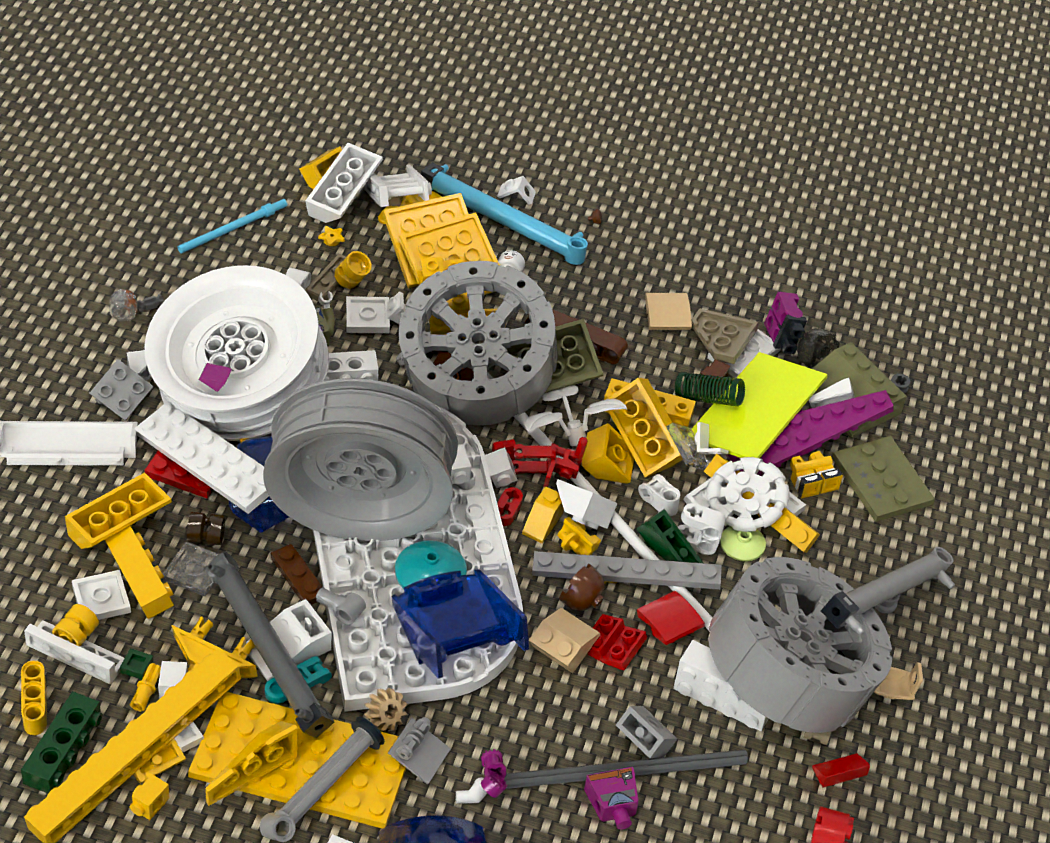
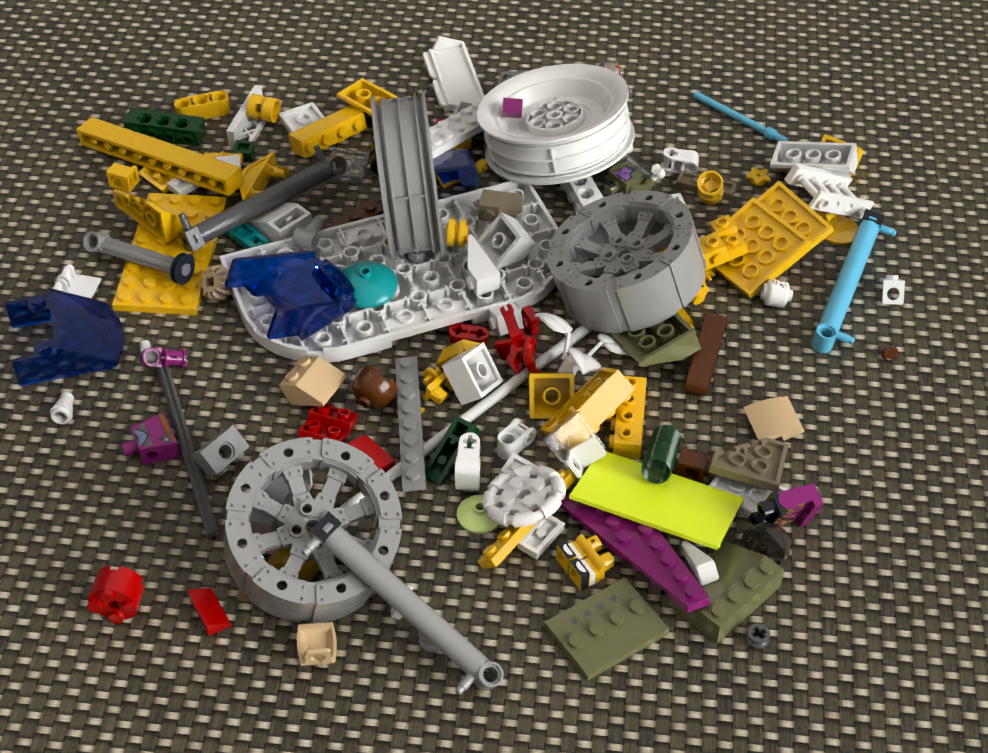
camera: 85 degrees right, 0 degrees up
light grey hinge [388,717,451,785] -> none

